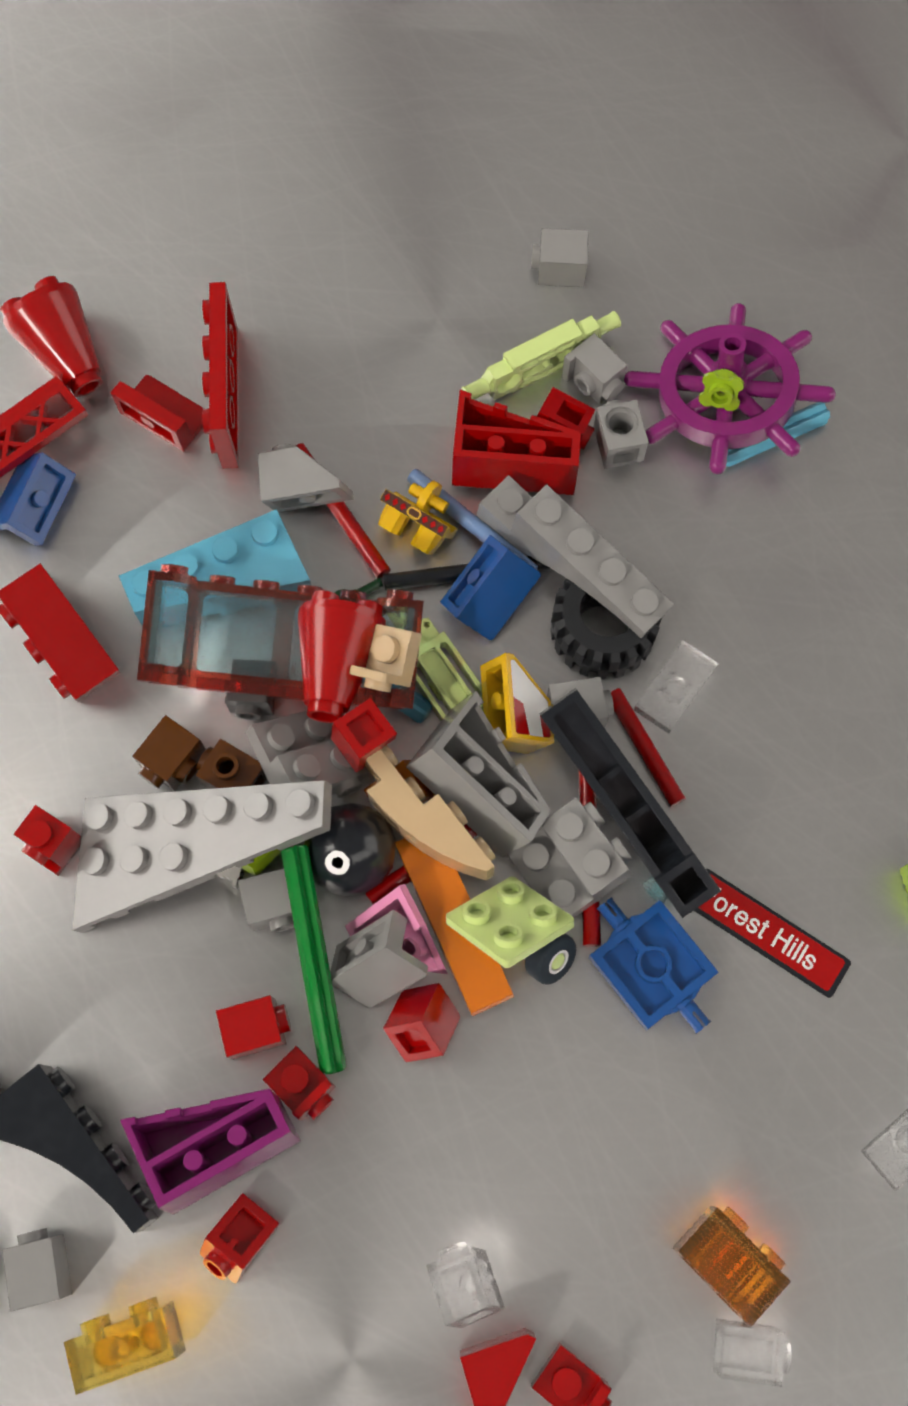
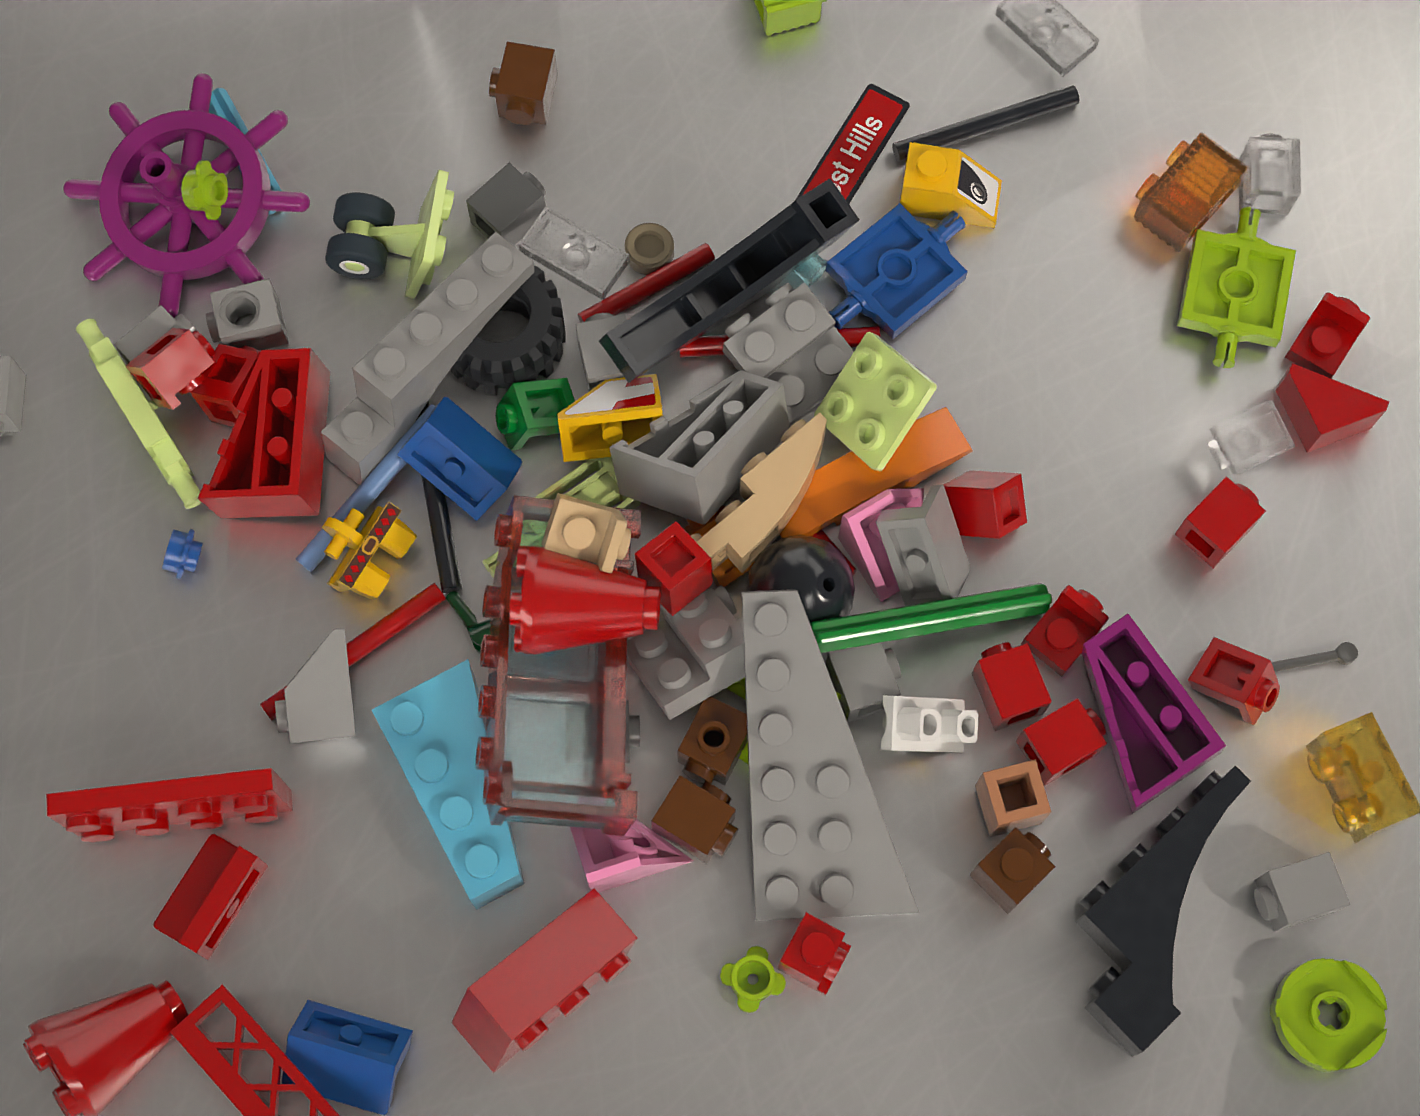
camera: 95 degrees left, 0 degrees up
none -> brick [126,328,215,410]
none -> blue plate [162,529,203,579]
none -> plate [325,170,454,299]
none -> dark grey brick [466,162,547,246]
none -> reddish brown brick [489,41,558,125]
none -> green bracket [495,378,575,450]
none -> bright pink slope [566,798,694,893]
none -> dark tan tile [625,223,674,275]
none -> lime plate [720,946,786,1013]
none -> white hips [881,695,978,753]
none -> black bar [892,85,1080,162]
none -> yellow slope [899,142,1002,228]
none -> reddish brown brick [970,827,1056,914]
none -> nougat brick [975,759,1051,837]
none -> red brick [1016,698,1107,786]
none -> red brick [1175,476,1266,569]
none -> lime plate [1177,207,1296,368]
none -> dark grey hinge [1271,642,1358,672]

